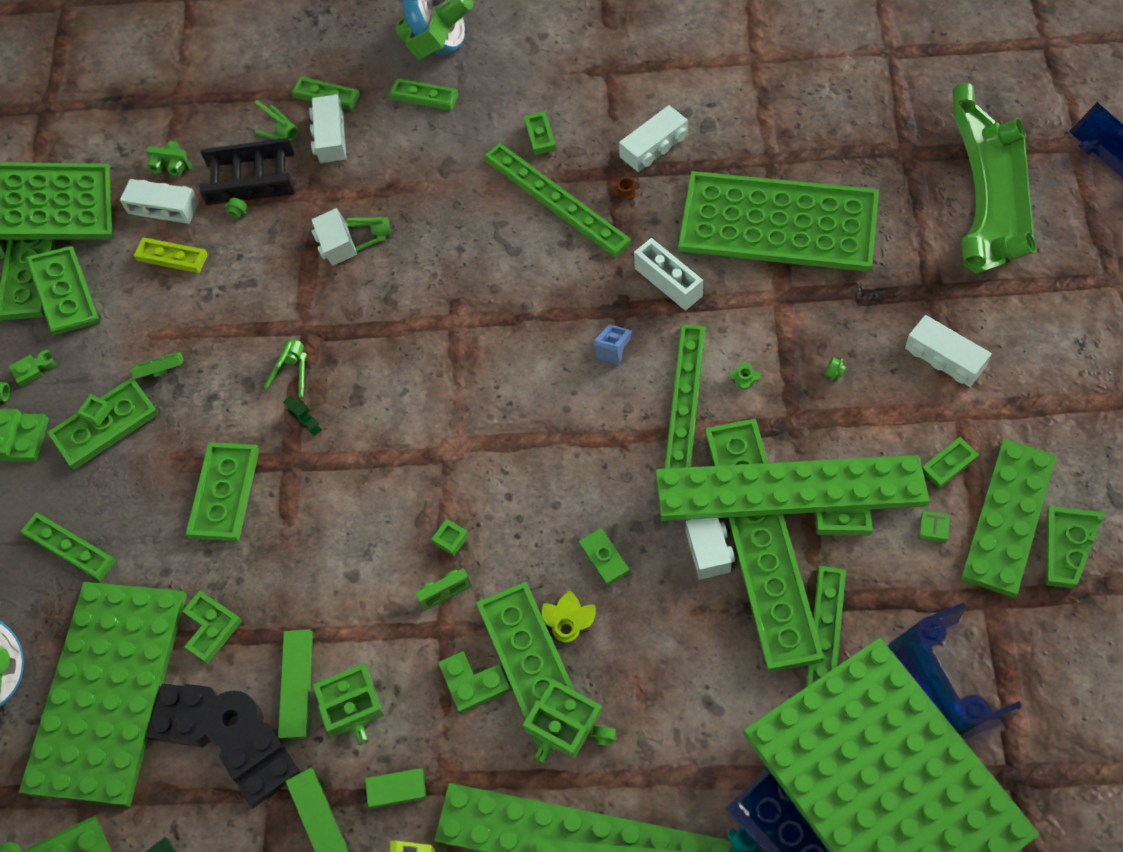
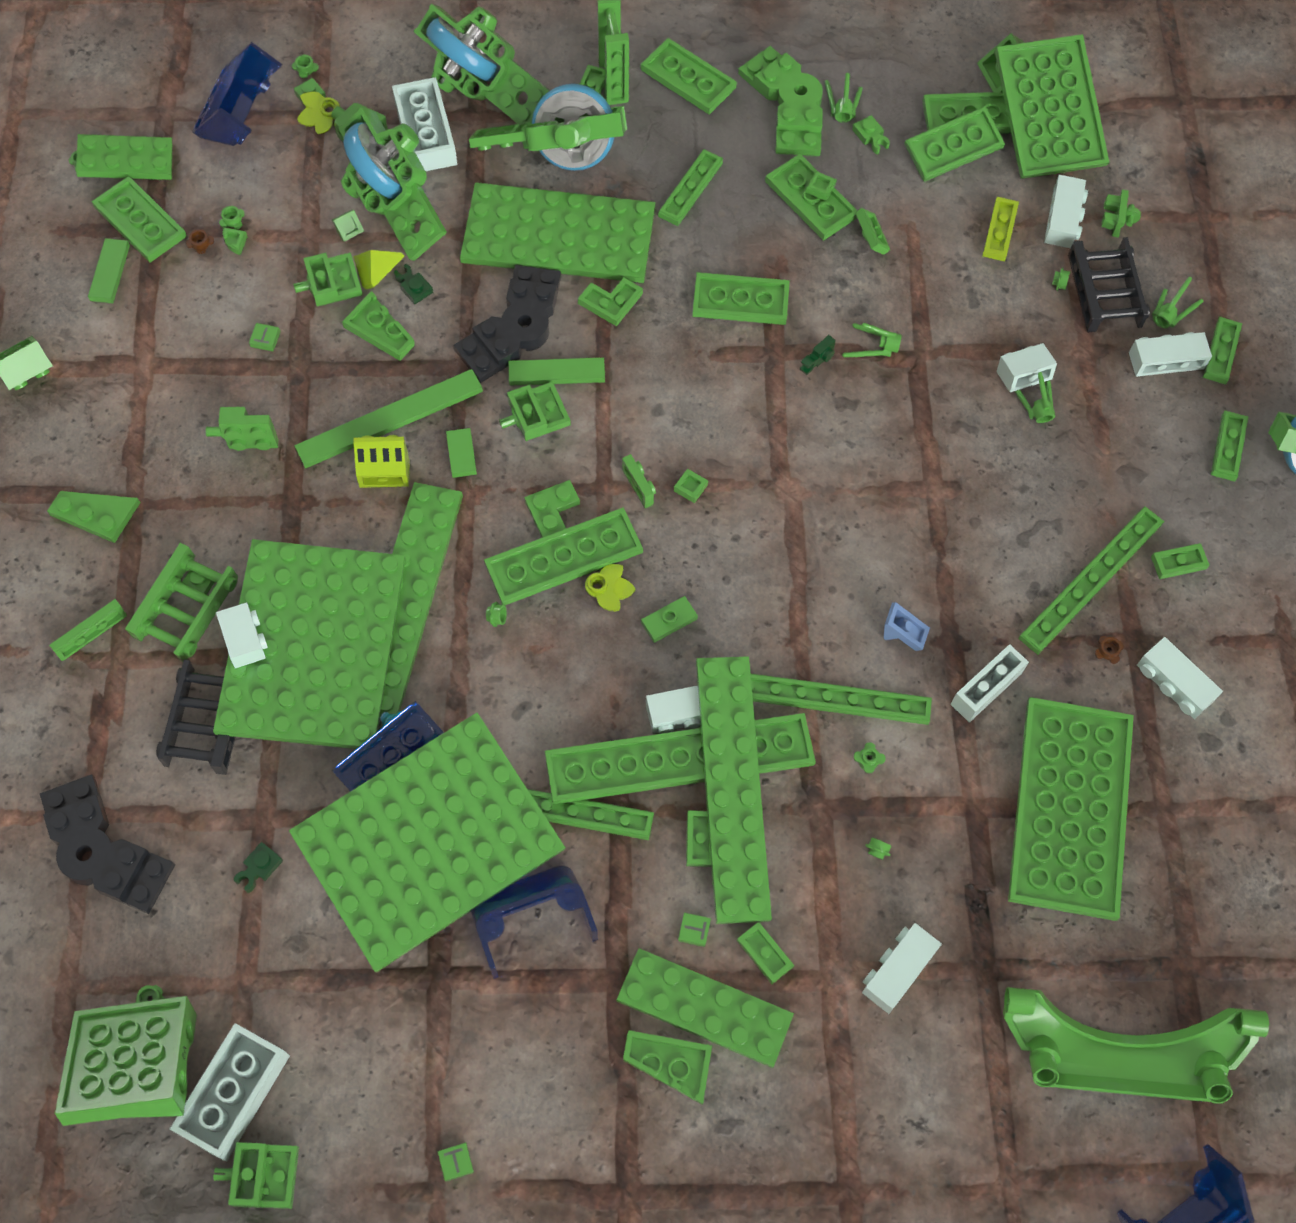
camera: 80 degrees right, 5 degrees up
bright green plate [523,679,603,764] -> none

